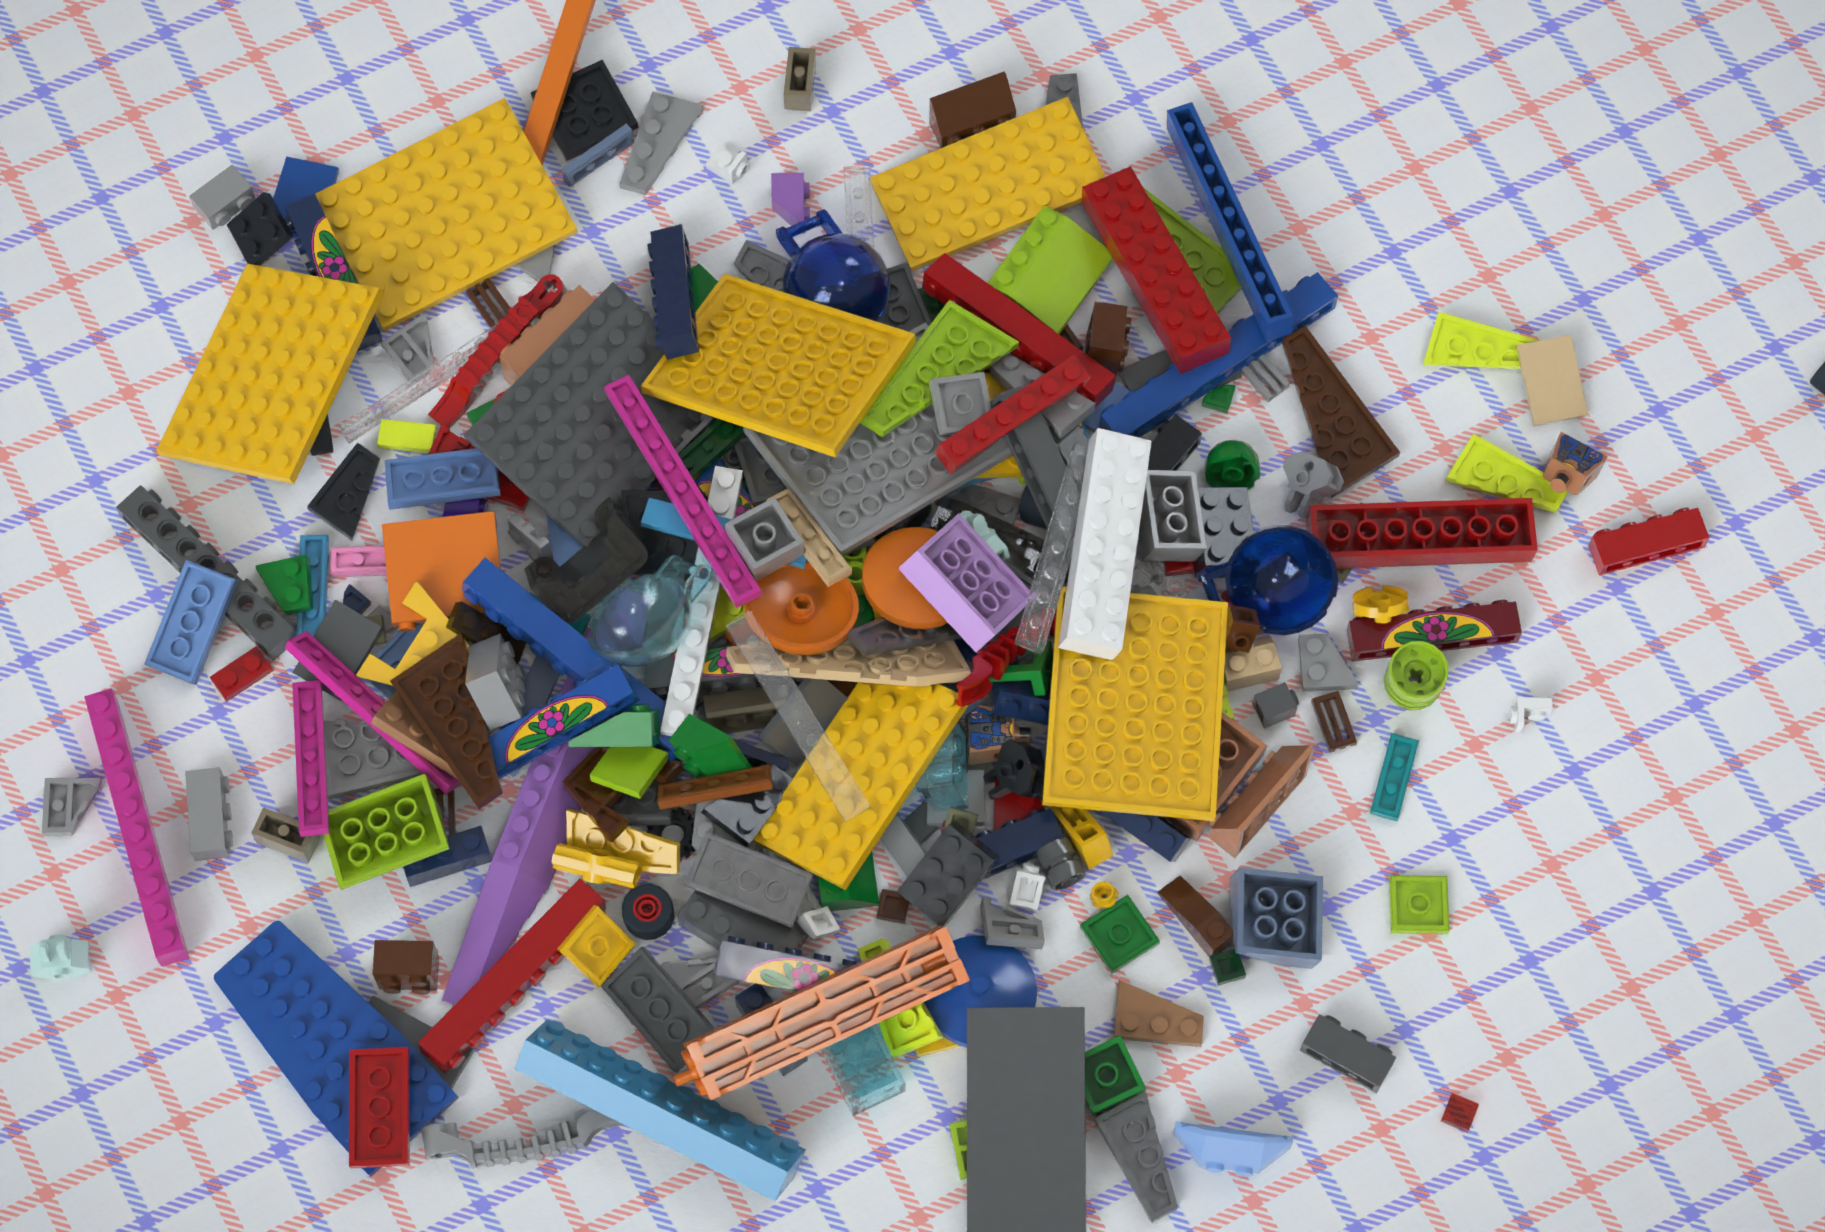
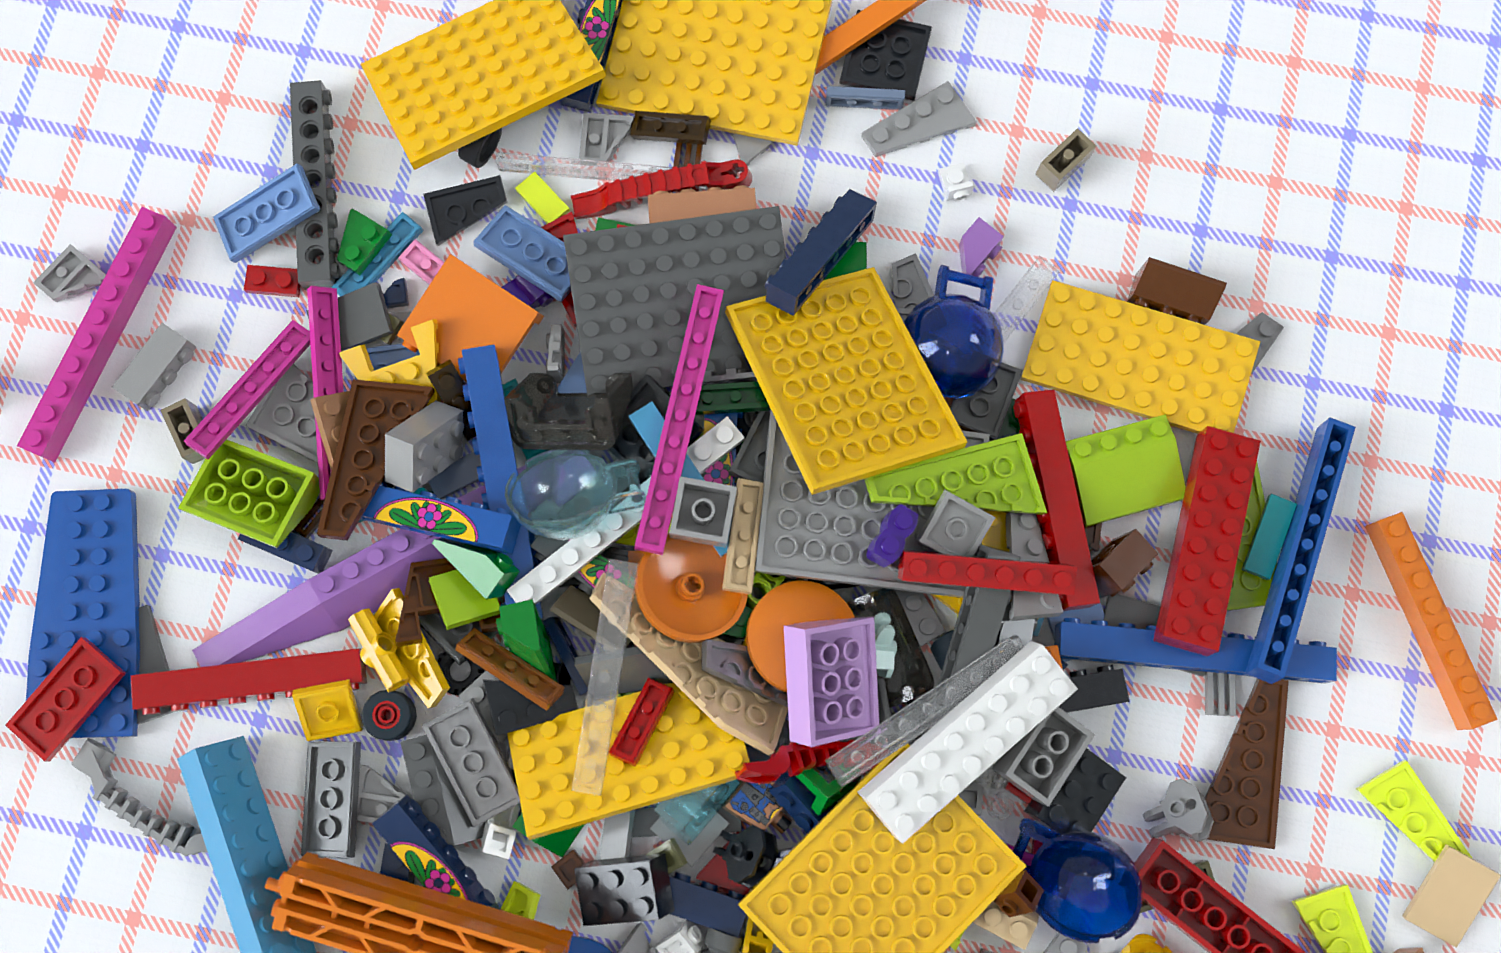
camera: 40 degrees right, 10 degrees up
reddish brown brick [372,940,439,994] -> none
green tile [1201,385,1236,414] -> none
green cylinder [1205,440,1260,490] -> none
none -> red tile [608,678,675,767]
none -> dark brown plate [630,111,711,145]
none -> dark purple brick [867,504,918,568]
none -> teal tile [1241,493,1297,580]
none -> orange brick [1365,512,1498,730]

